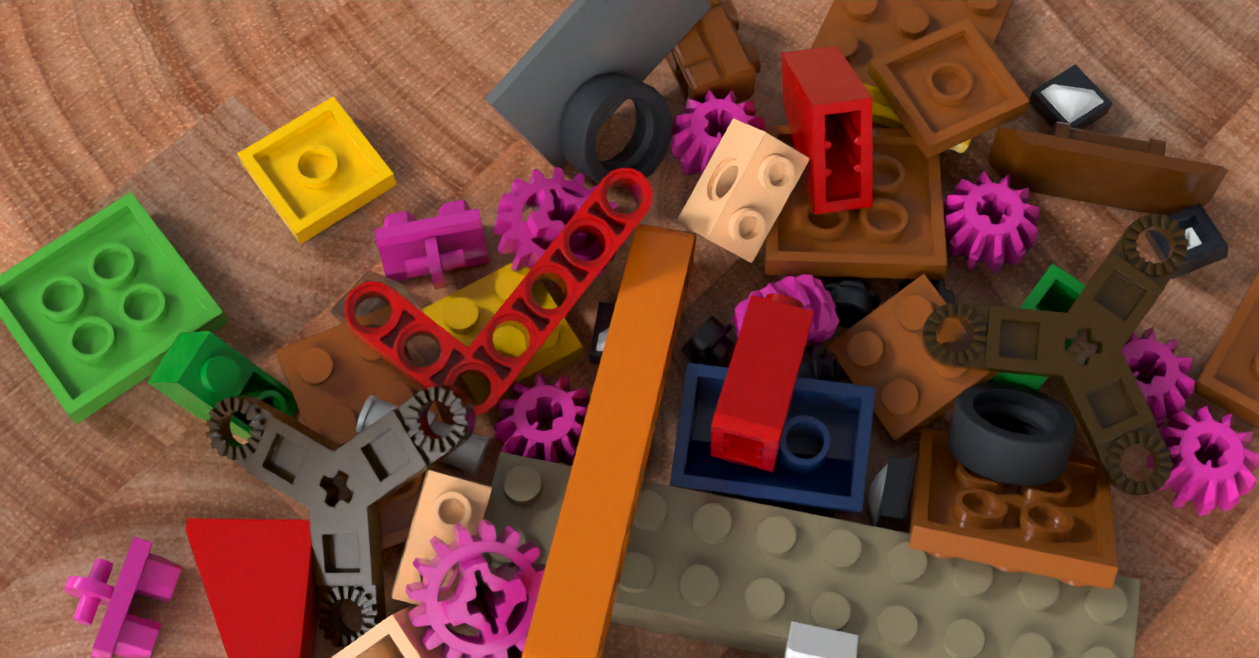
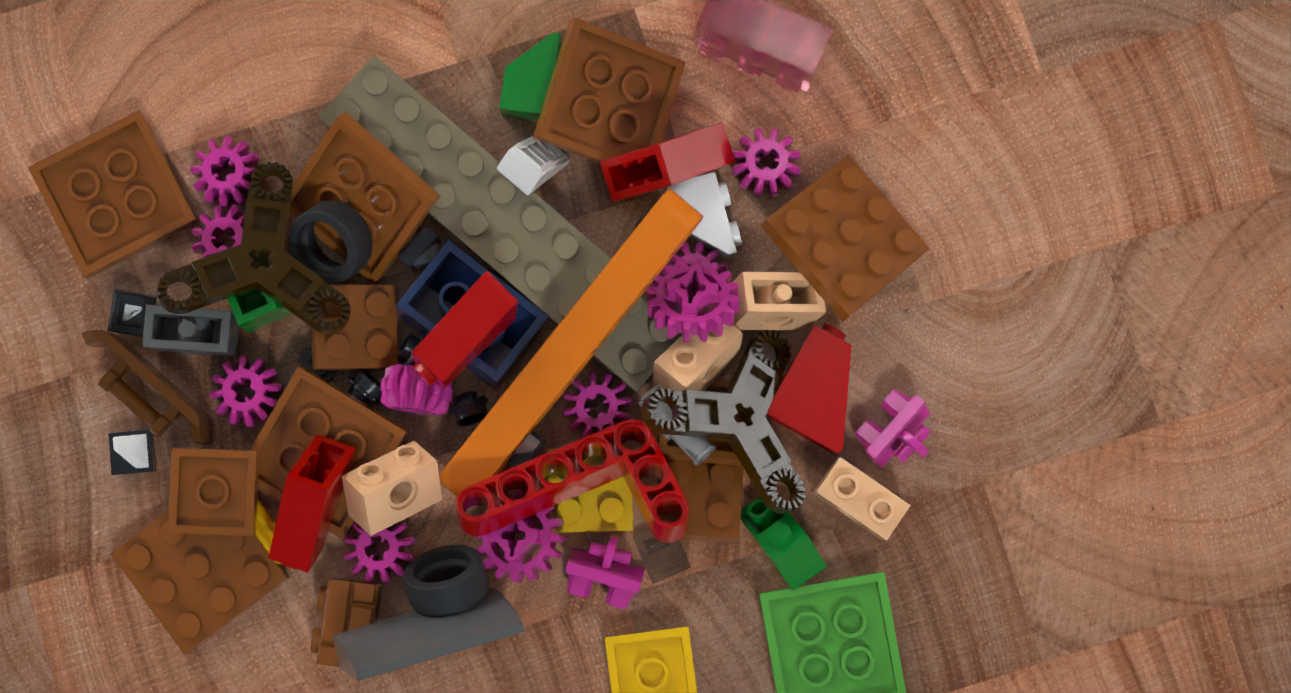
camera: 155 degrees left, 20 degrees up
none -> dark grey brick [142,305,239,357]
none -> light nougat brick [813,457,911,541]

